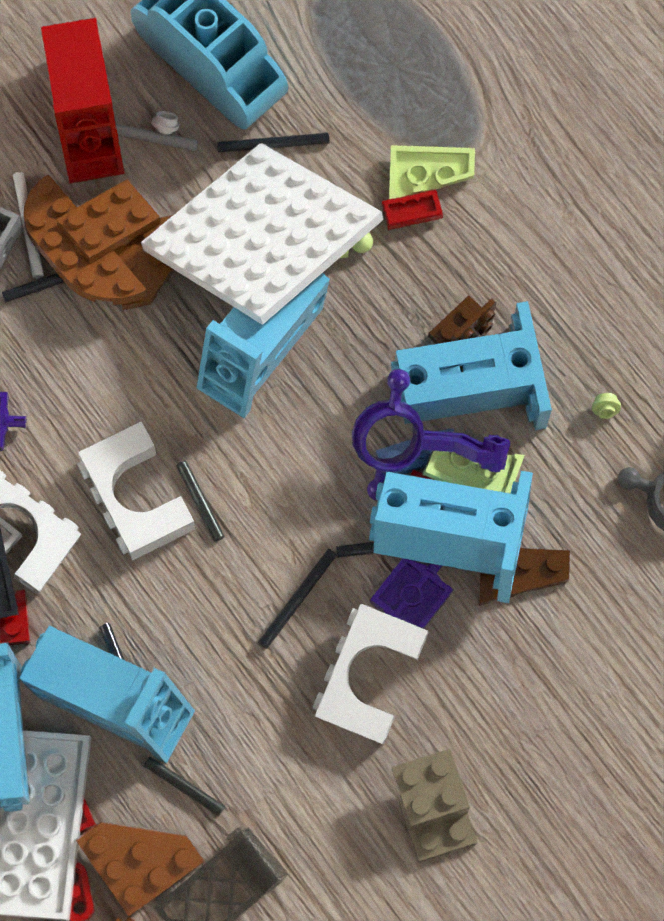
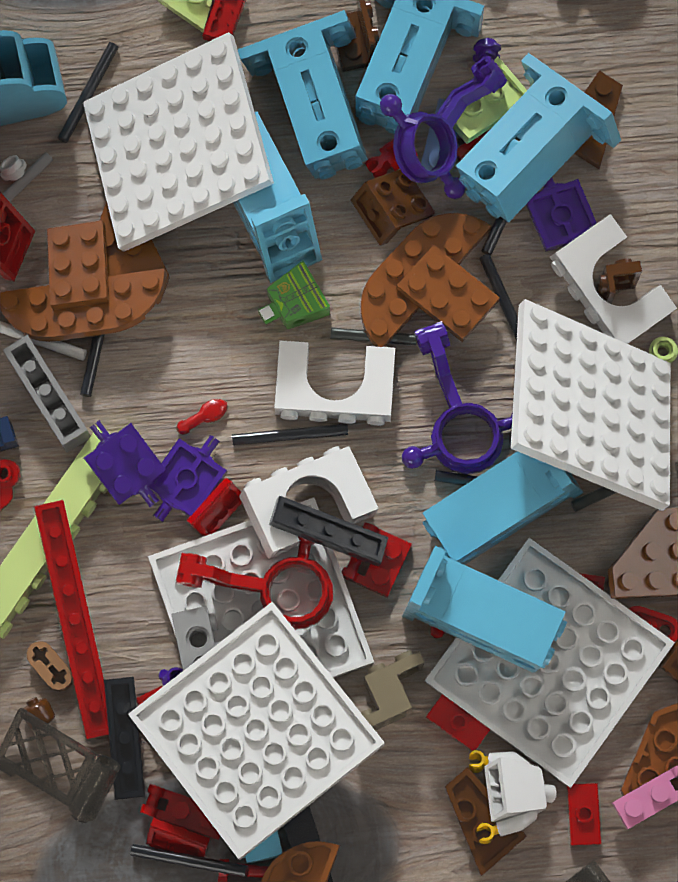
camera: 55 degrees left, 5 degrees up
none -> red piece [176,399,228,435]
none -> black bar [232,424,348,446]
none -> medium azure brick [238,10,368,179]
none -> bright green torso [258,261,330,329]
none -> reddish brown bracket [350,169,435,246]
none -> dark orange plate [361,213,500,347]
none -> red plate [365,139,418,178]
none -> dark purple piece [401,321,513,475]
none -> dark purple plate [473,38,501,62]
none -> white plate [511,299,671,511]
none -> reddish brown bracket [596,258,642,304]
none -> yellowish green plate [649,337,678,363]

